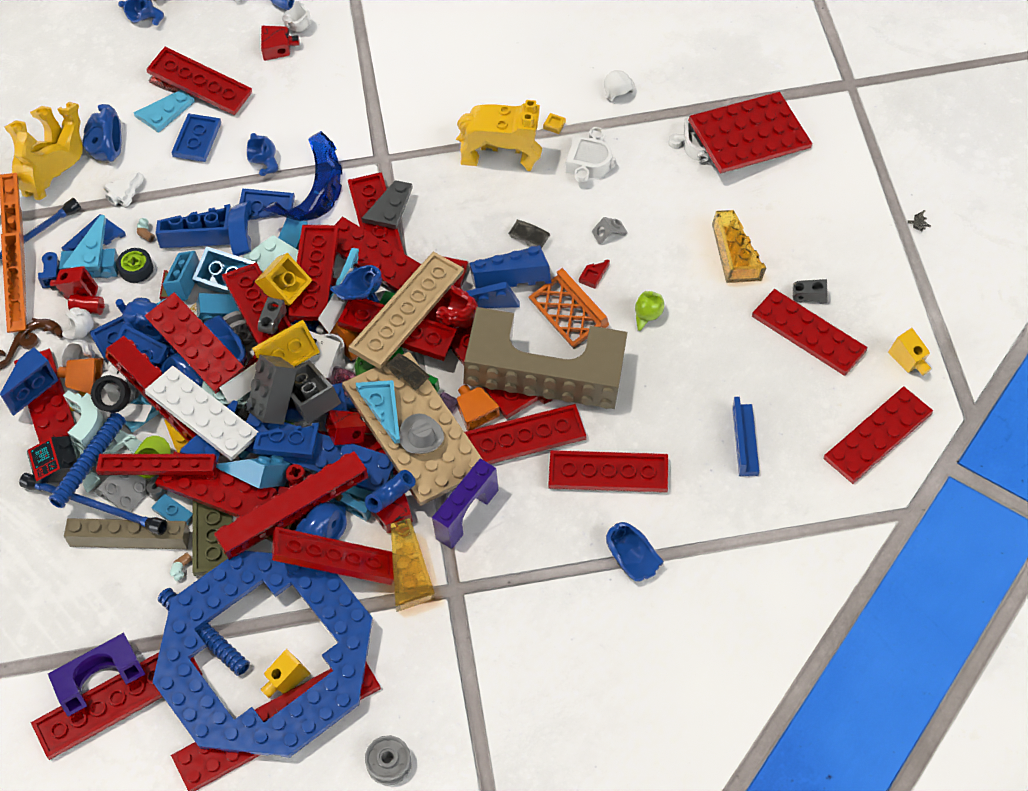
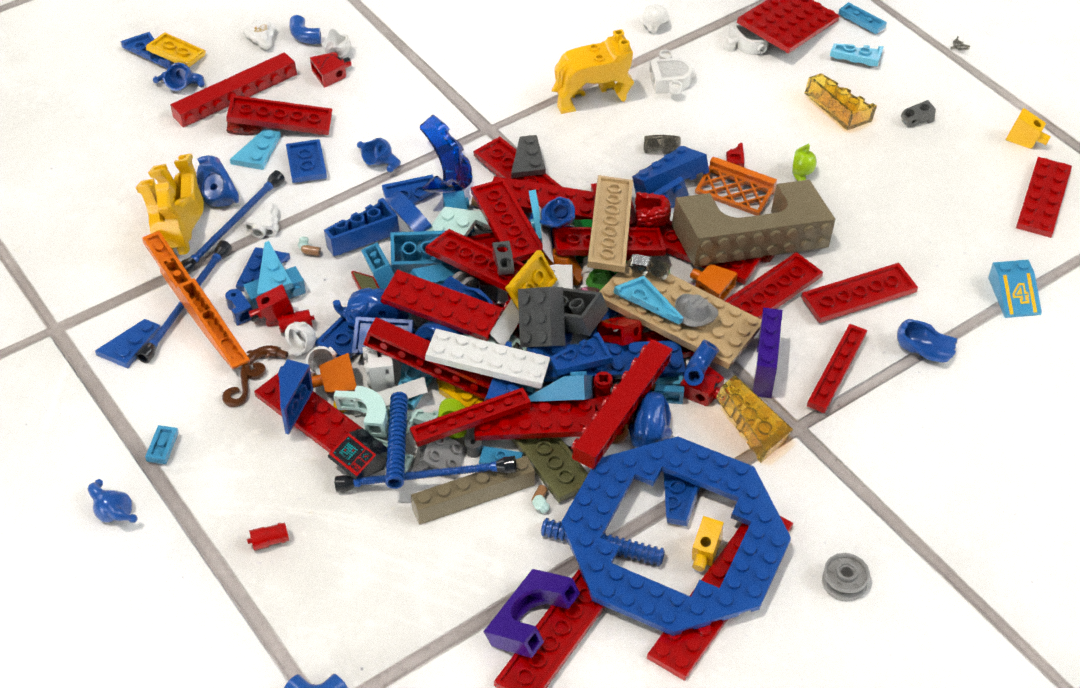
camera: 30 degrees left, 10 degrees down
black tyre [91,375,131,413] -> none
black wheel [116,248,153,283] -> none
yellow slope [255,253,312,306] -> none
red plate [272,527,394,585] -> none
light grey bracket [592,217,628,244] -> none
blue fence [732,396,759,476] -> none
red plate [752,289,868,376] -> none
none -> red brick [170,52,297,127]
none -> blue hose [181,170,285,274]
none -> blue wing [663,472,700,526]
none -> red plate [807,324,867,413]
none -> medium azure wing [830,43,884,66]
none -> dark azure plate [838,2,887,34]
none -> dark azure slope [988,259,1042,318]

